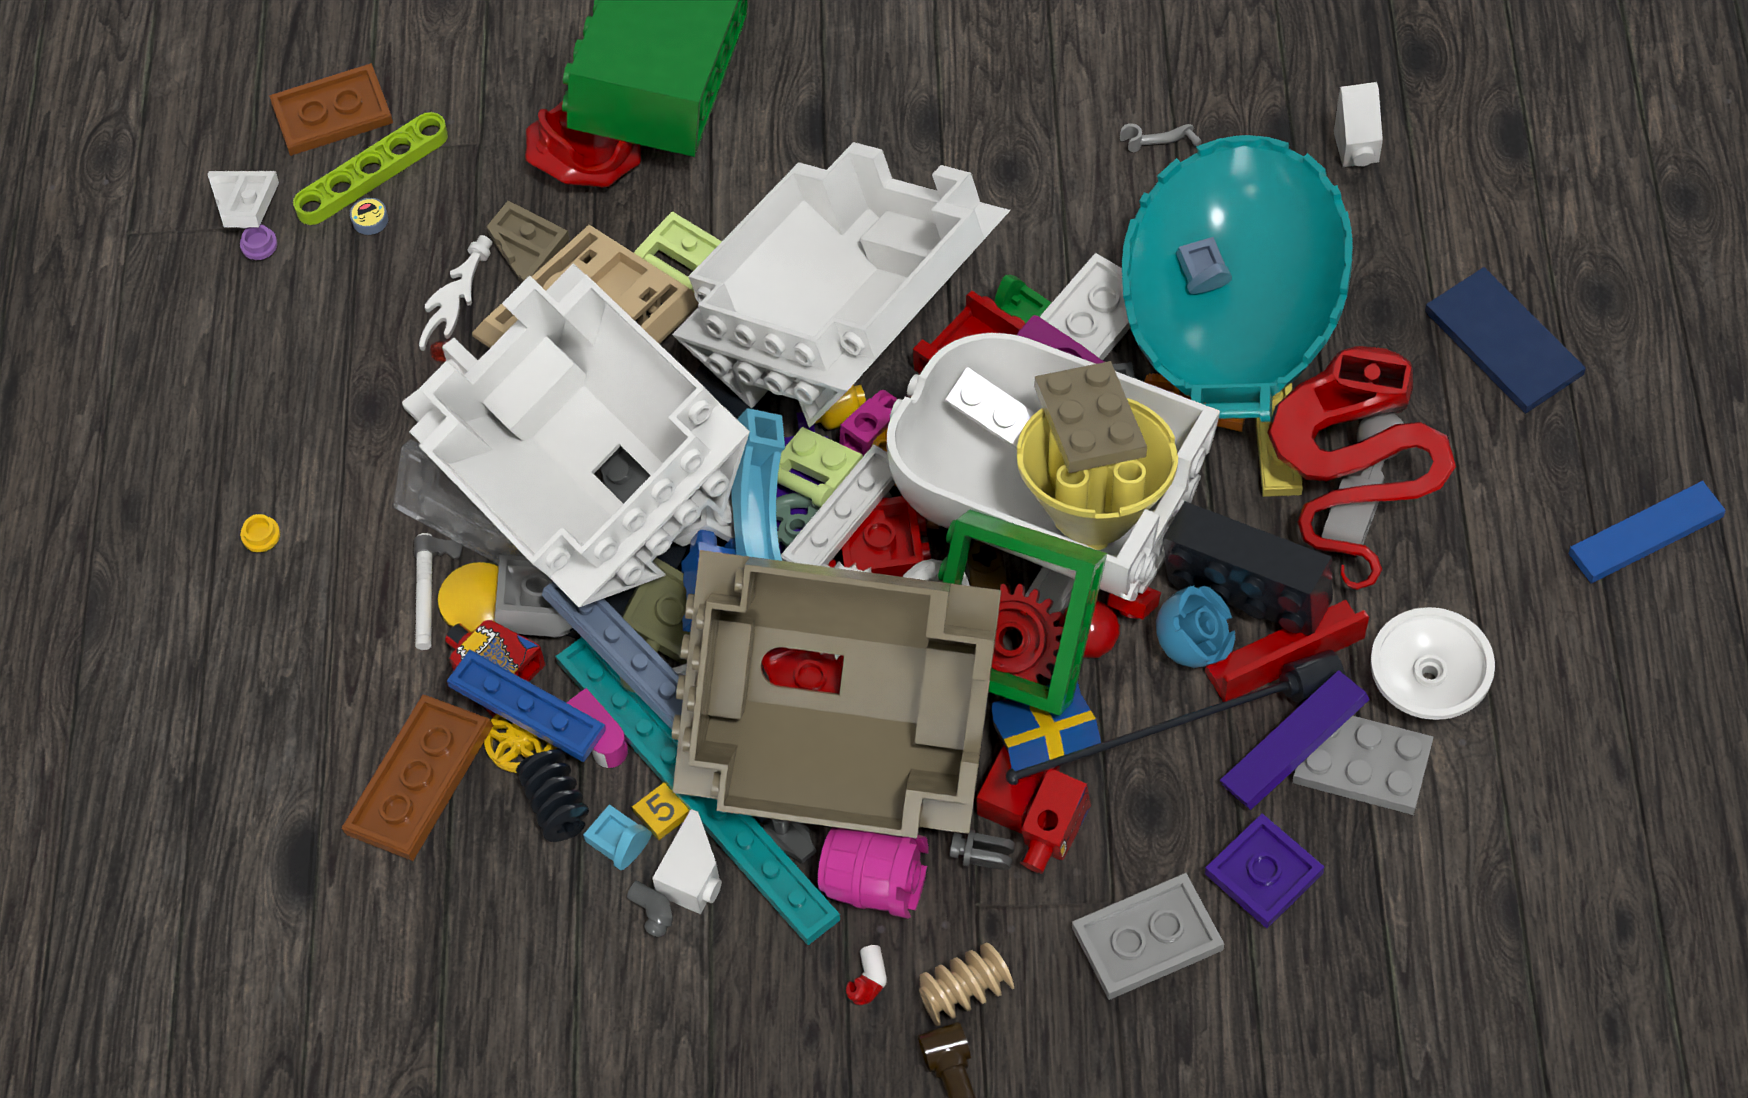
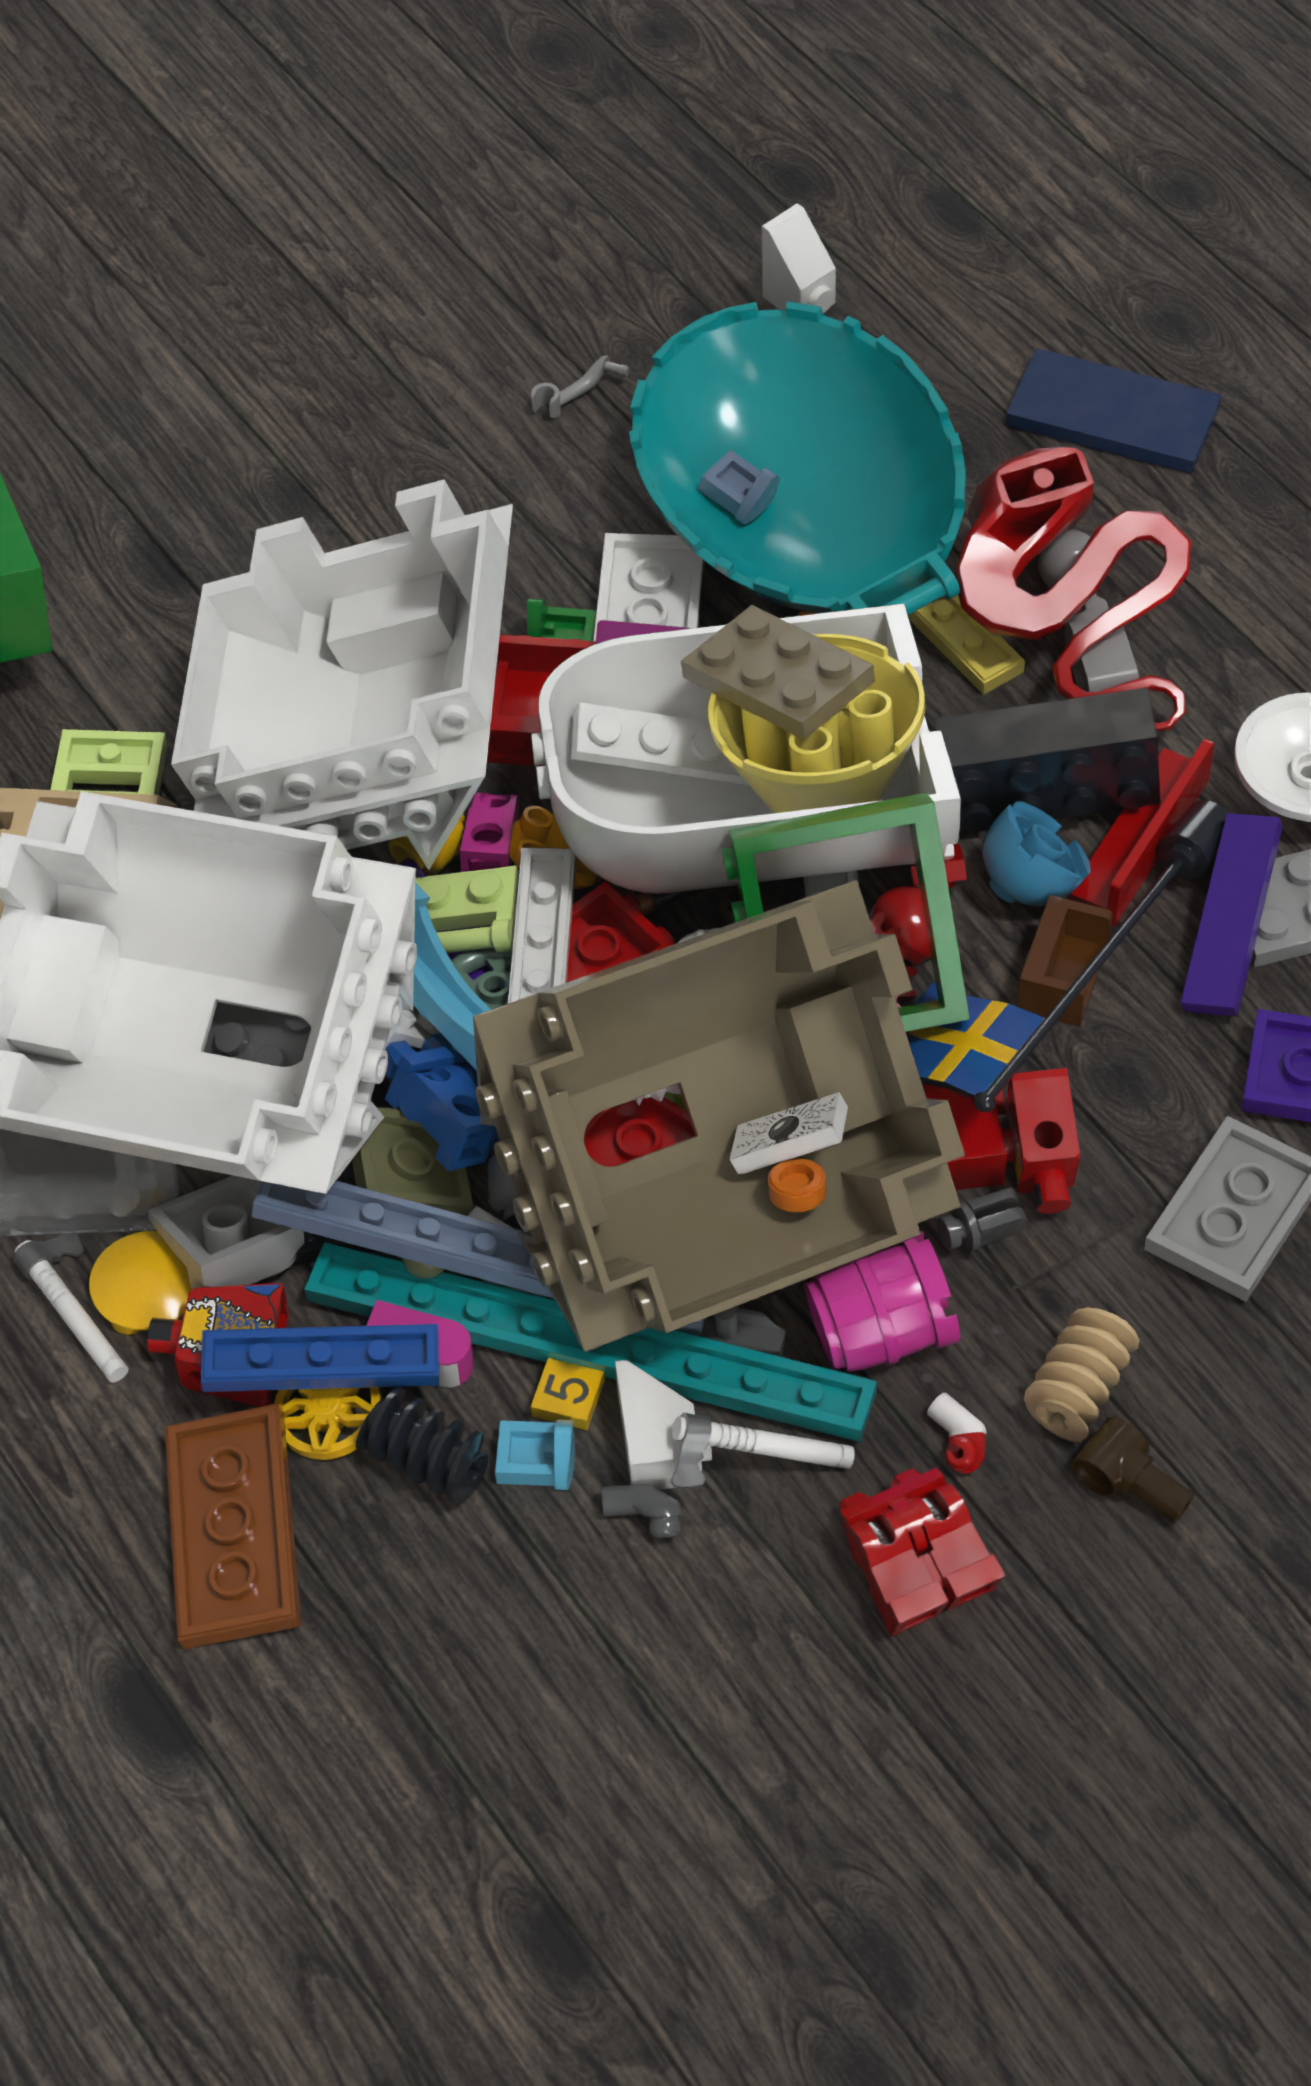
camera: 35 degrees left, 5 degrees down
none -> white piece [671,1413,855,1488]
none -> white tile [730,1092,848,1175]
none -> orange tile [768,1158,827,1212]
none -> red hips [840,1468,1006,1637]
none -> reddish brown panel [1017,895,1113,1027]

